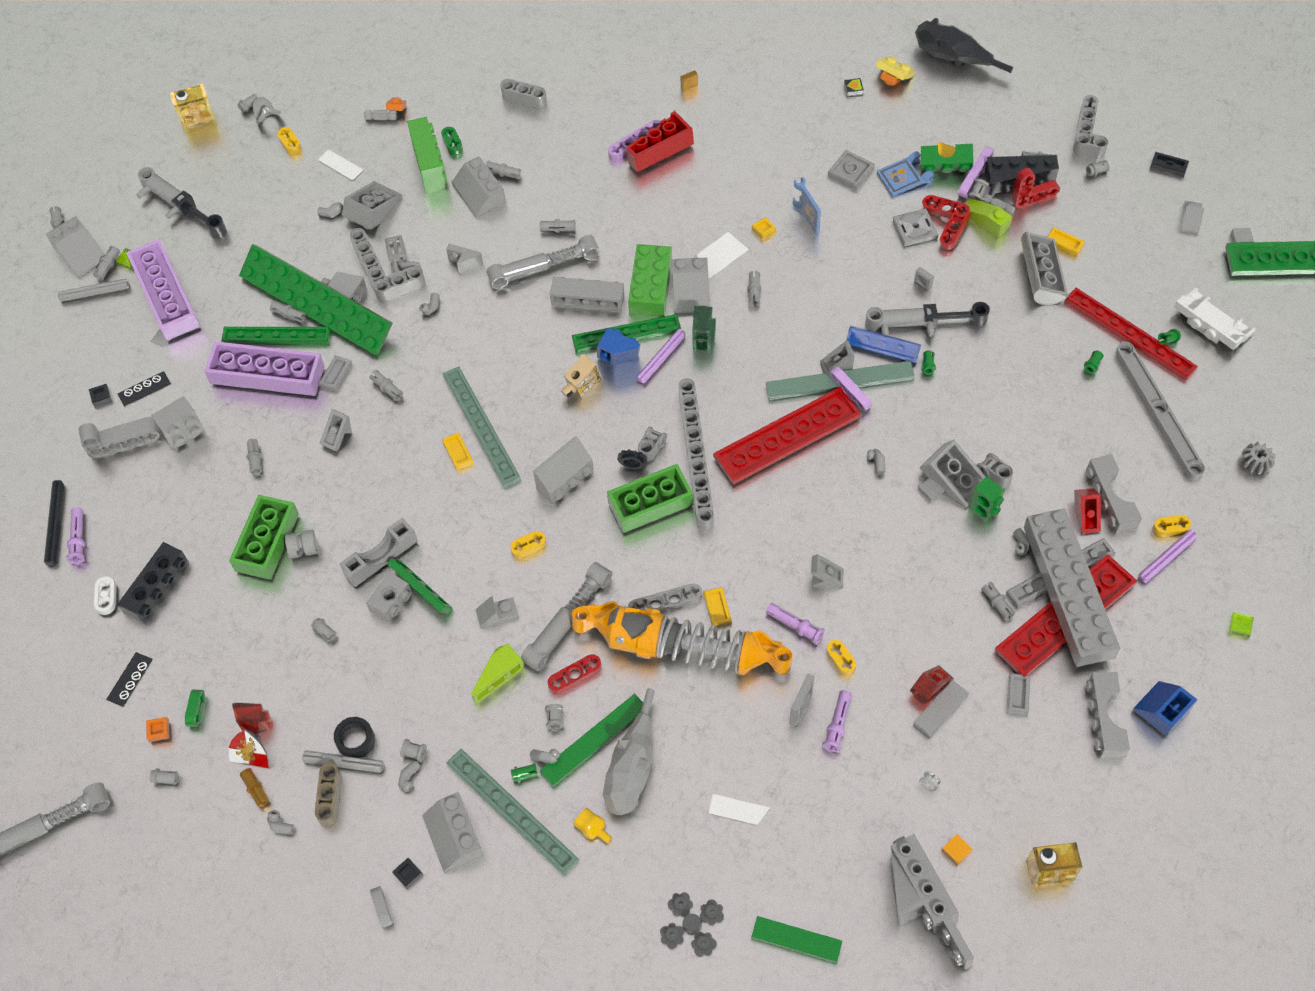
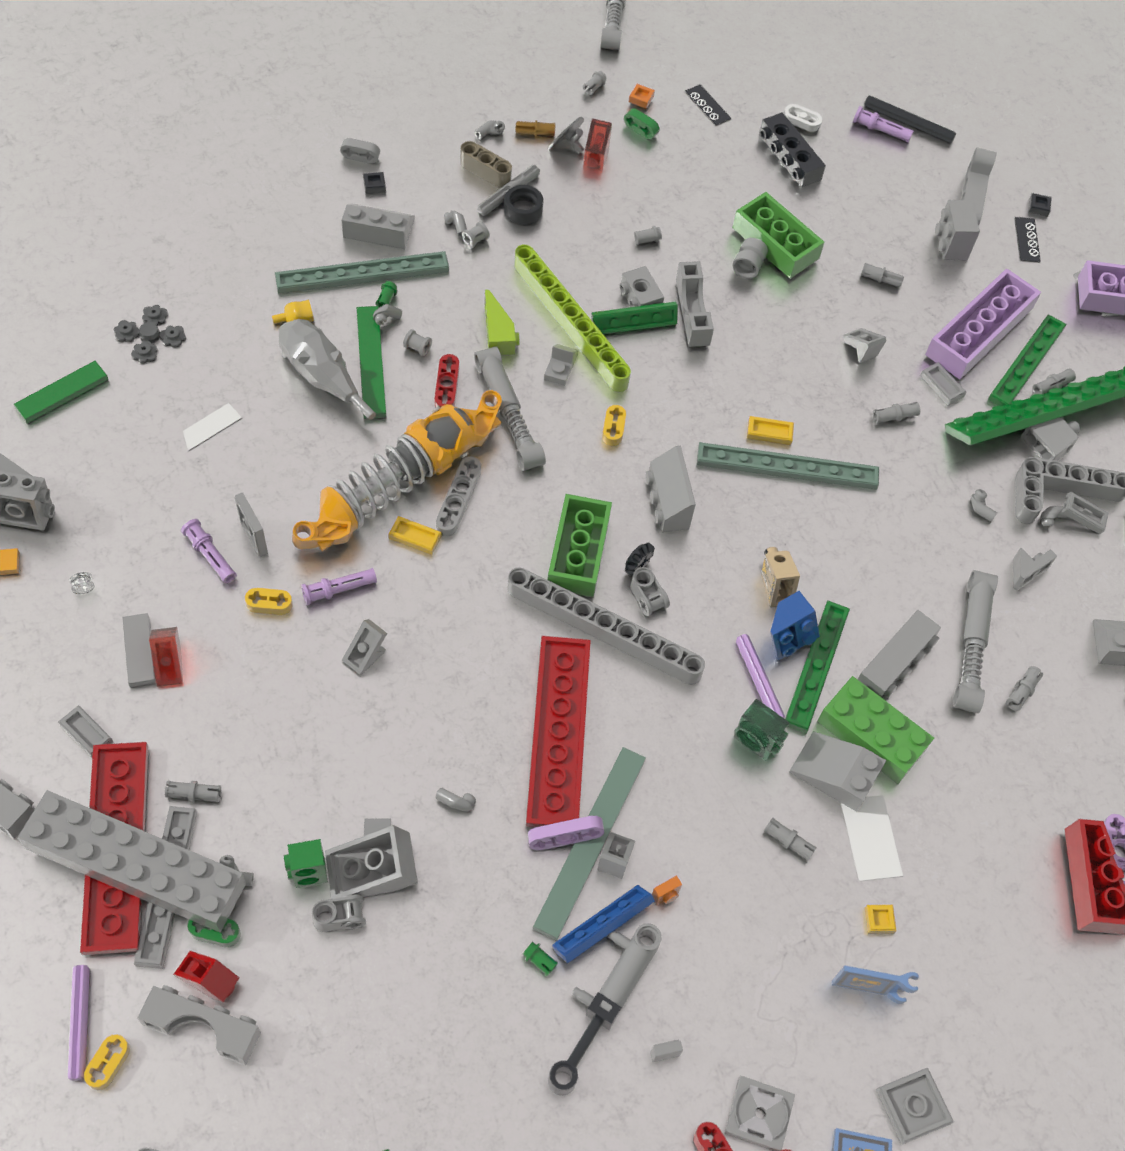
camera: 115 degrees right, 0 degrees up
none -> lime beam [514,244,631,392]
none -> orange plate [652,875,682,905]

